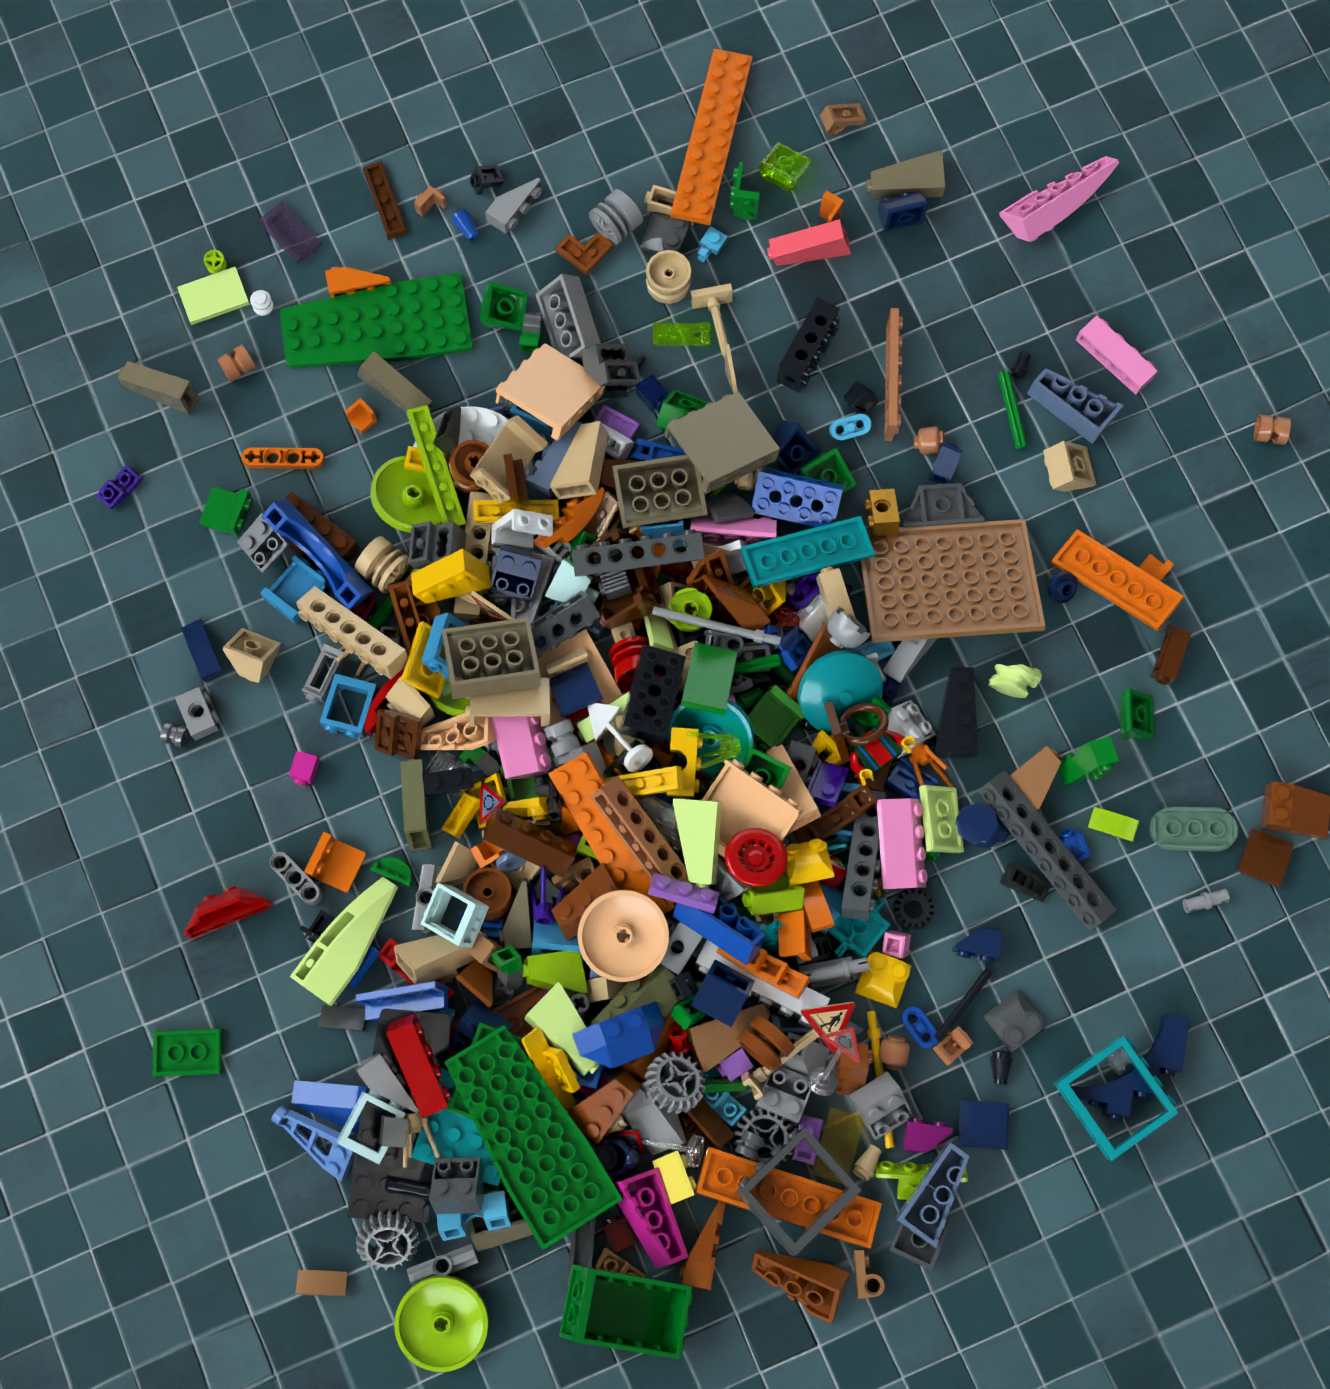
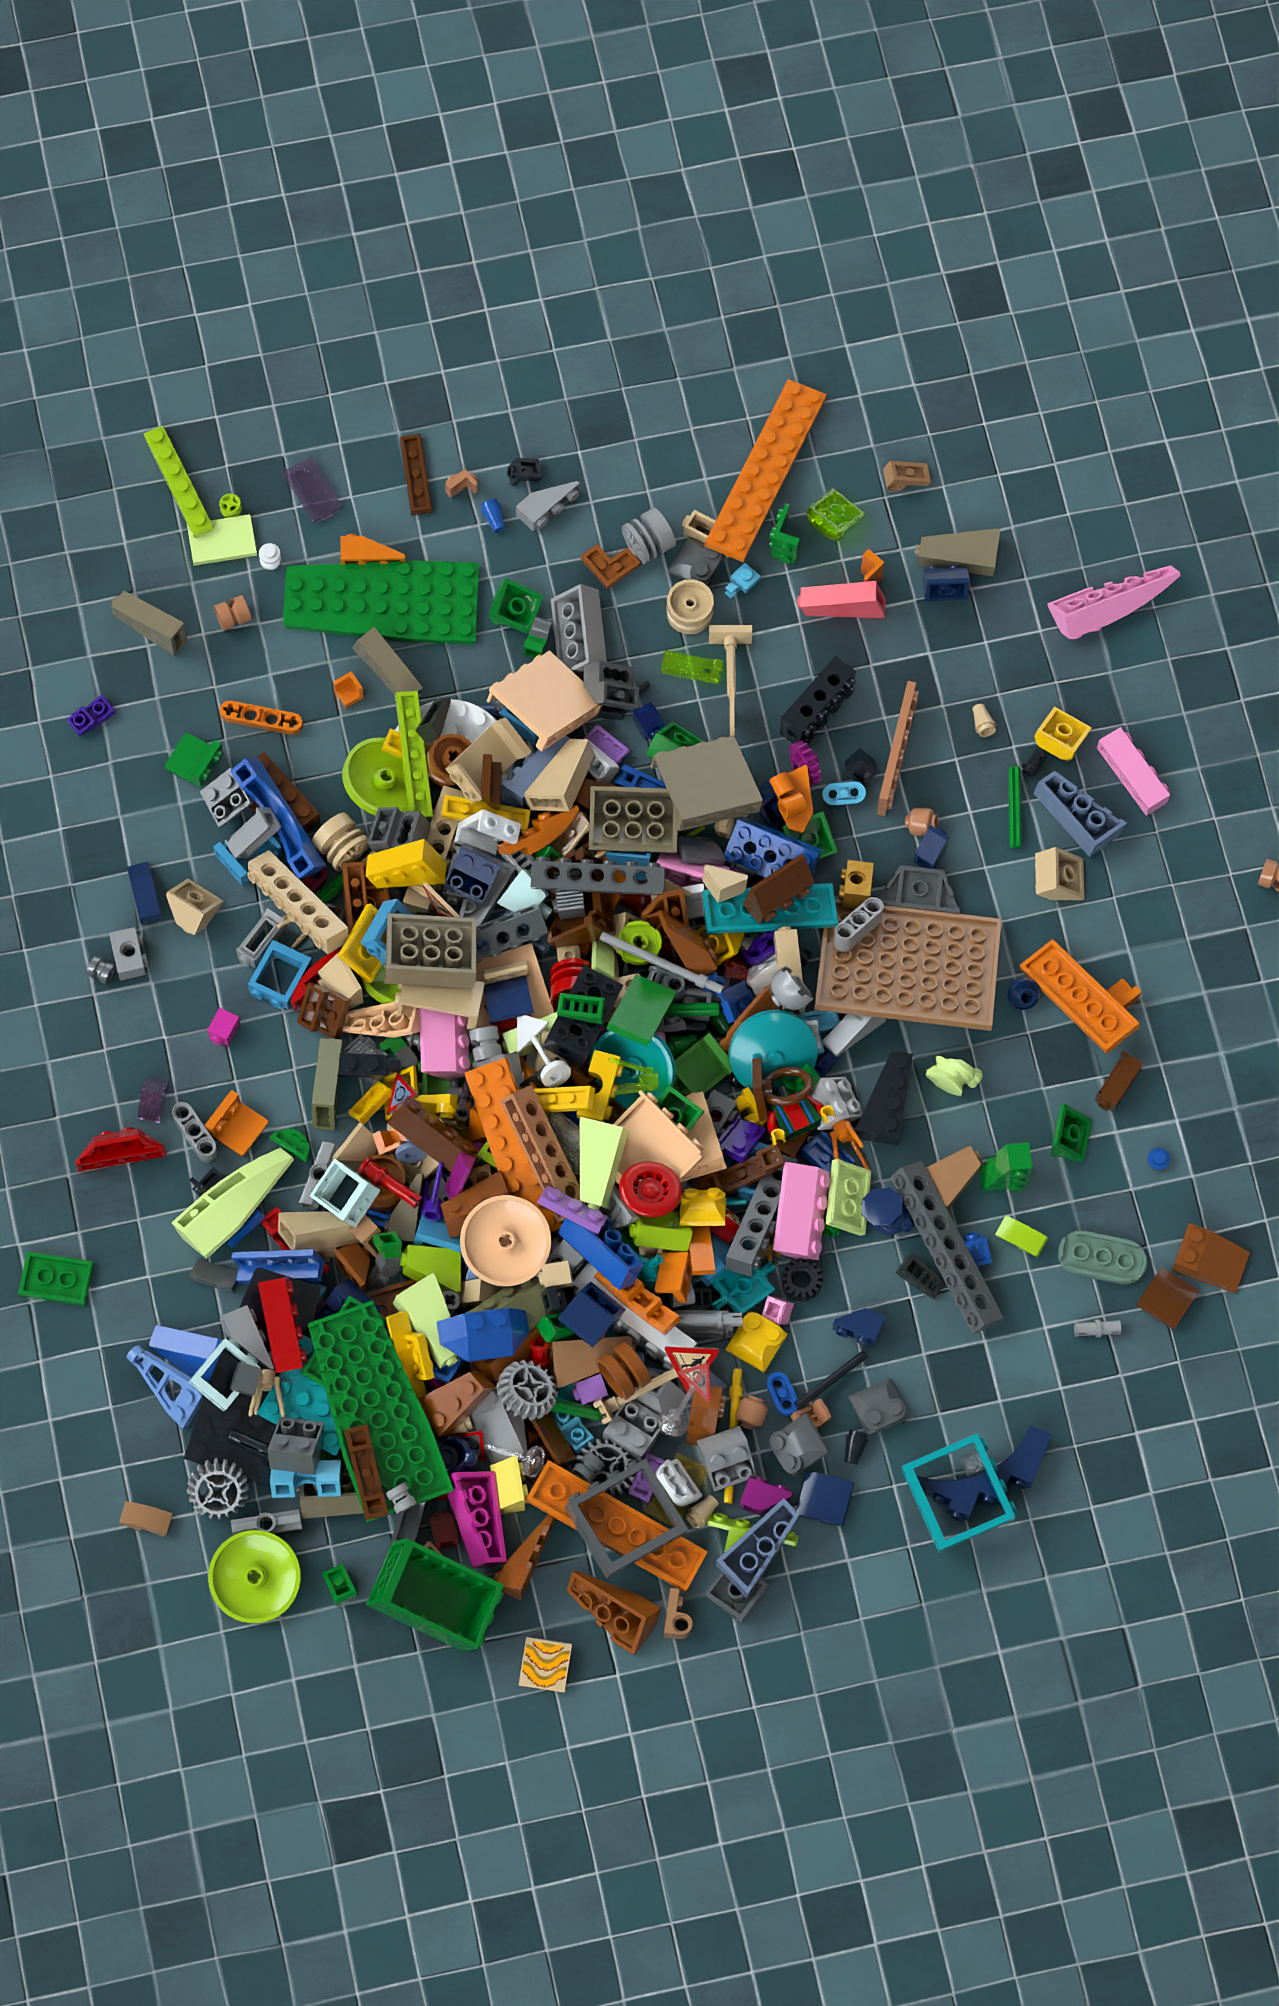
camera: 10 degrees right, 5 degrees down
none -> clear purple slope [138,1076,170,1123]
none -> lime plate [143,426,213,538]
none -> light grey window [225,807,282,859]
none -> green slope [322,1564,357,1606]
none -> reddish brown slope [344,1425,389,1520]
none -> red pin [358,1156,422,1208]
none -> light grey wheel [386,1482,417,1514]
none -> magenta slope [445,1152,475,1199]
none -> slope [519,1637,572,1693]
none -> tan brick [538,1260,574,1289]
none -> green slope [557,993,605,1024]
none -> white slope [655,1458,703,1507]
none -> tan slope [702,864,748,903]
none -> black piece [730,859,756,877]
none -> reddish brown slope [743,854,814,924]
none -> orange panel [769,765,813,833]
none -> dark grey slope [770,1413,830,1476]
none -> magenta gear [789,741,822,787]
none -> light grey beam [833,897,884,952]
none -> tan cone [972,704,996,737]
none -> yellow slope [1034,707,1092,760]
none -> blue plate [1147,1148,1170,1170]

